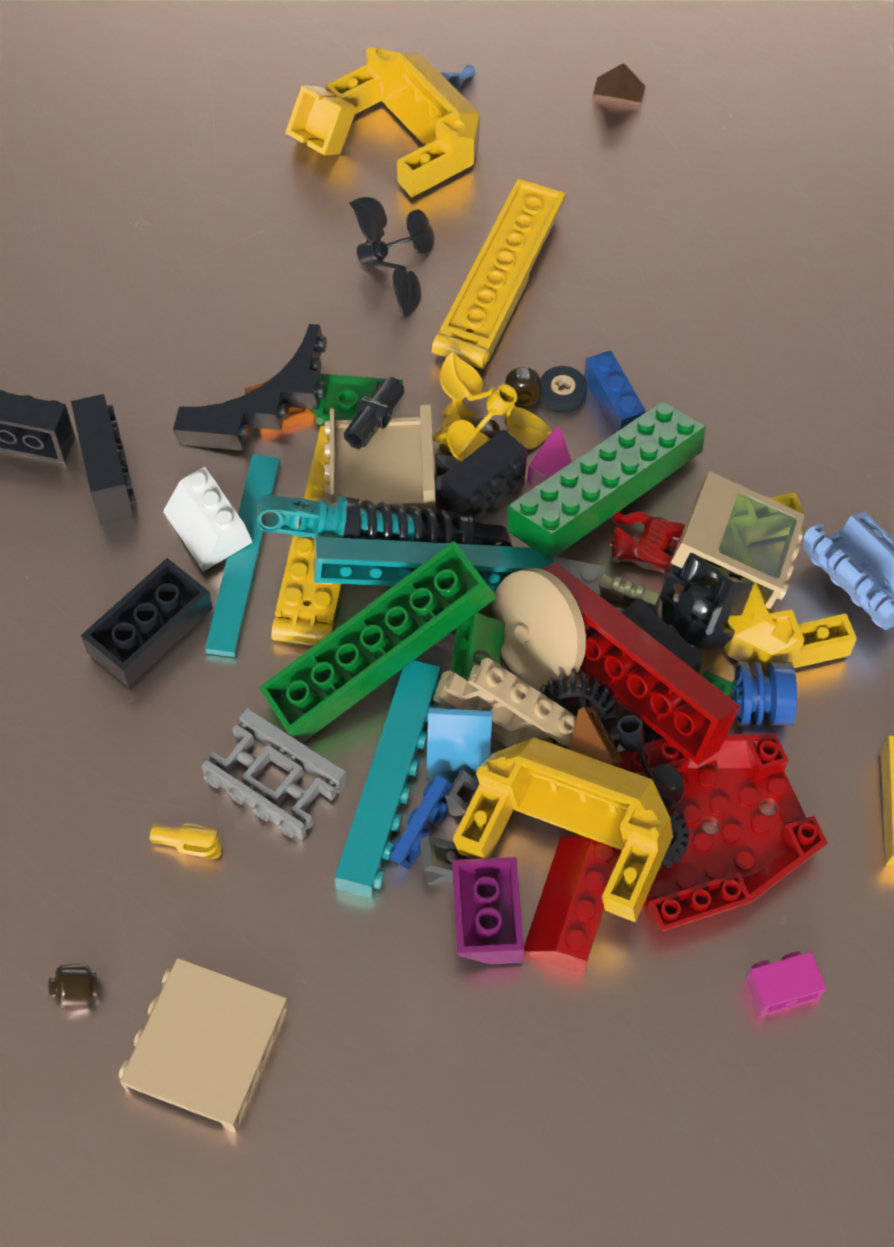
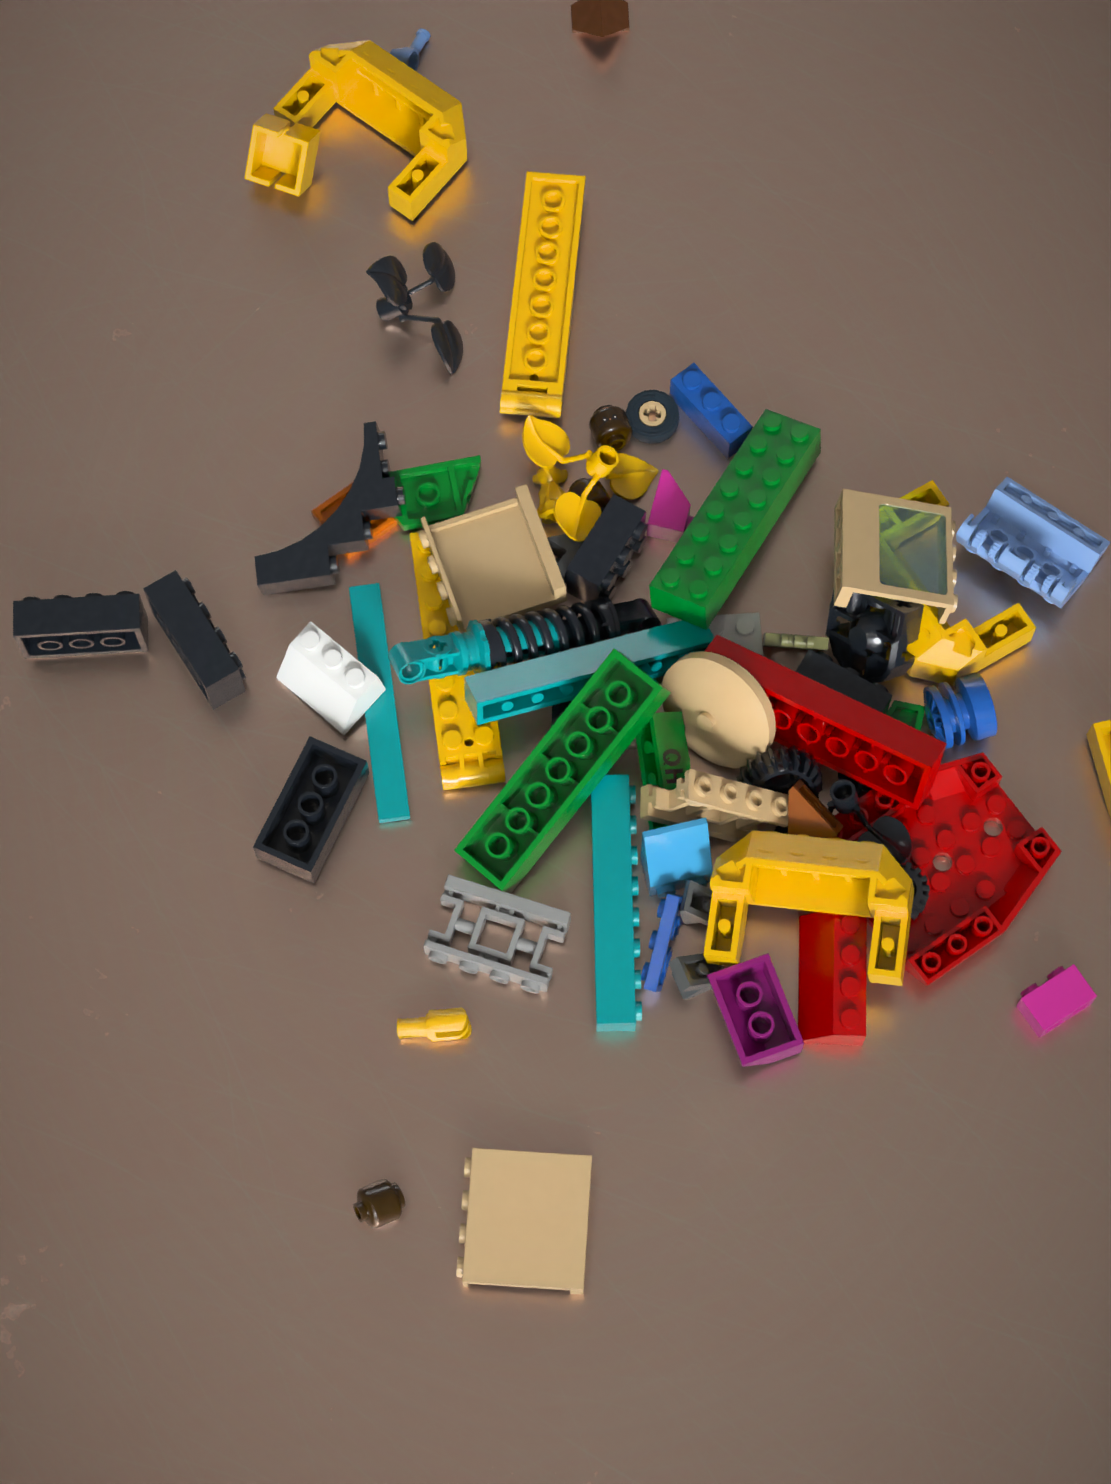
camera: 15 degrees left, 10 degrees up
black piece [344,376,404,450] -> none
red animal [610,510,685,579] -> none

